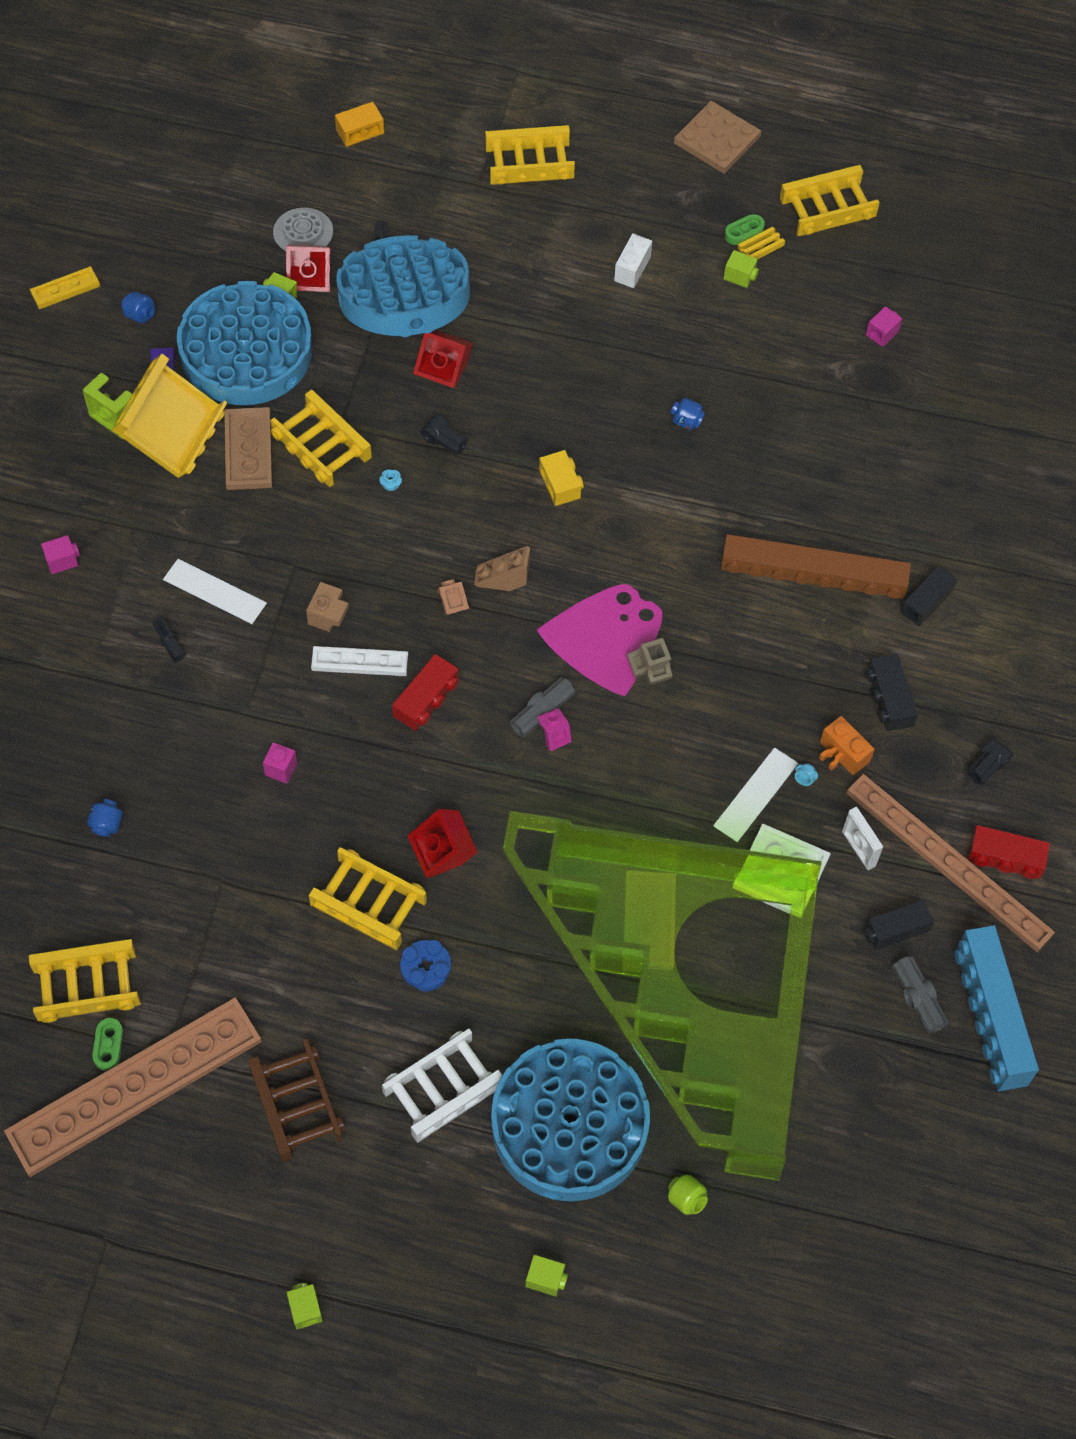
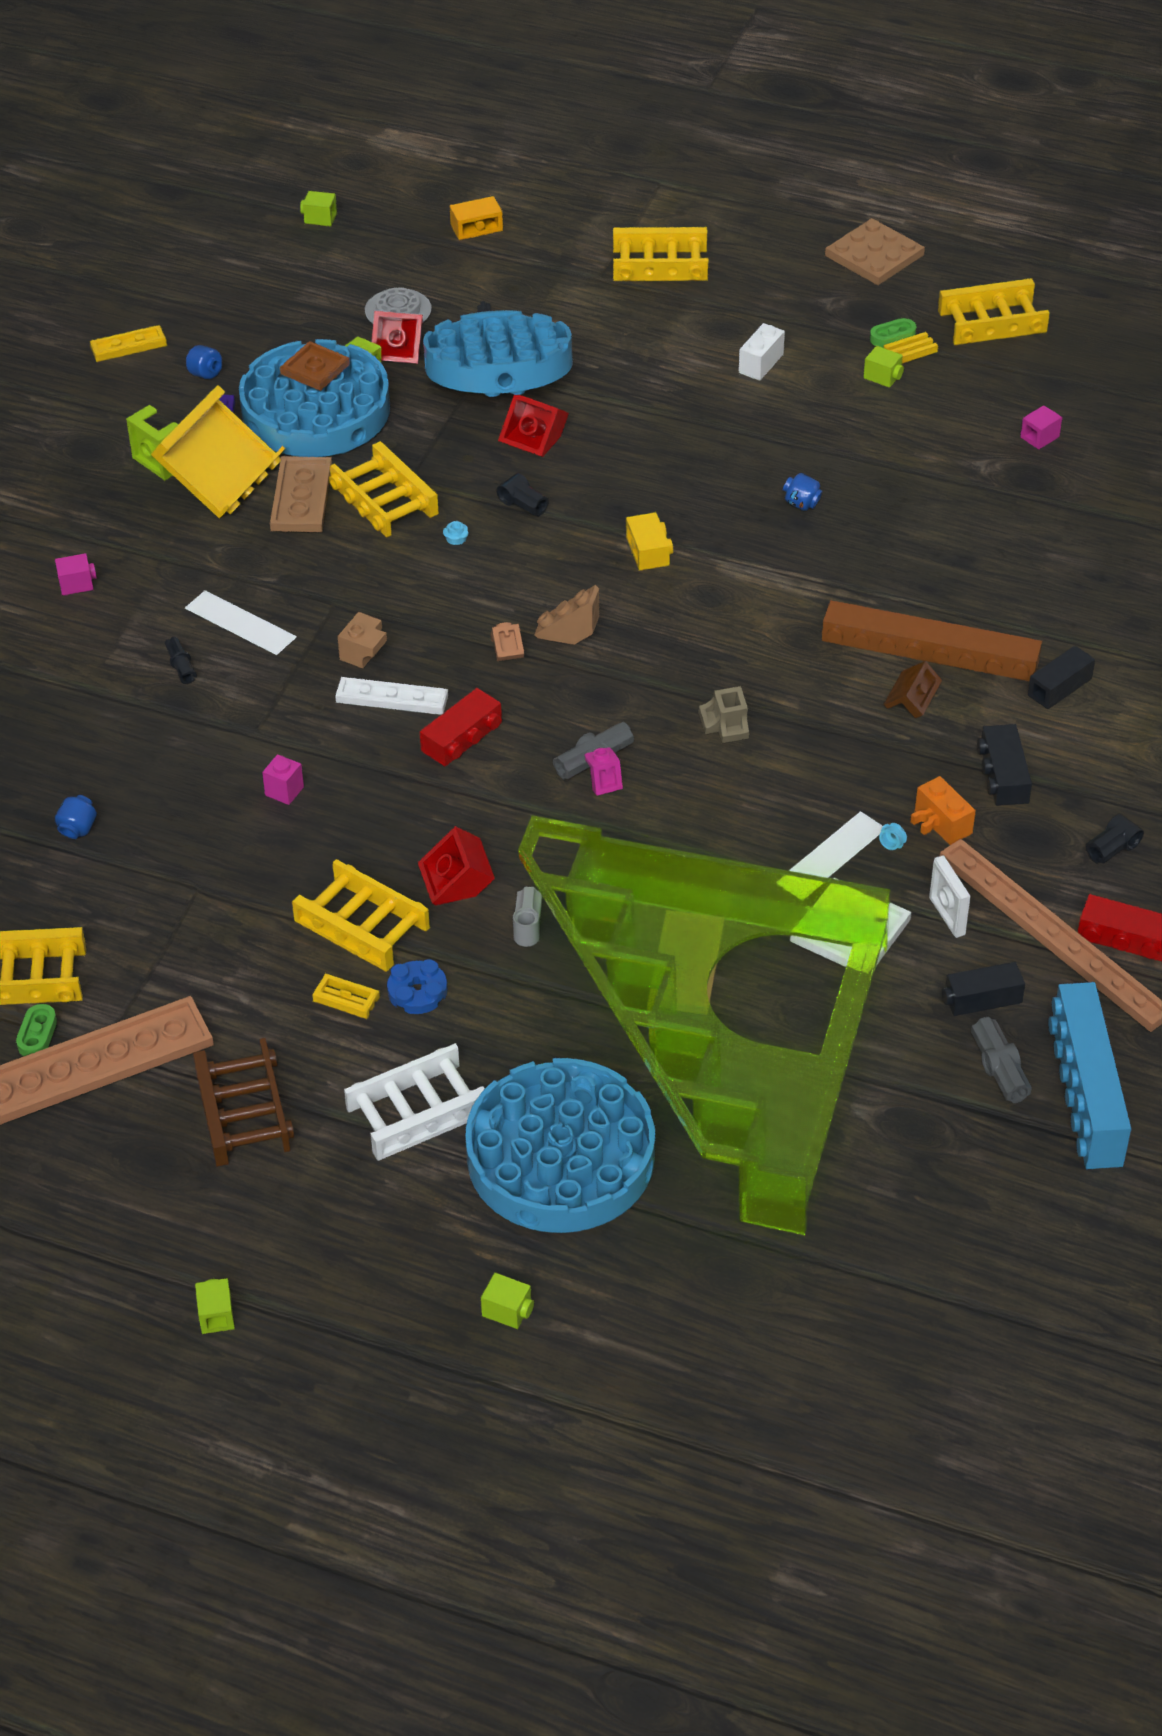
camera: 10 degrees right, 15 degrees down
dark pink piece [537,584,662,696] -> none
lime head [668,1175,708,1215] -> none
none -> dark orange tile [280,341,350,391]
none -> lime brick [300,191,337,226]
none -> yellow tile [312,974,380,1019]
none -> light grey piece [513,887,542,947]
none -> reddish brown panel [884,661,942,718]

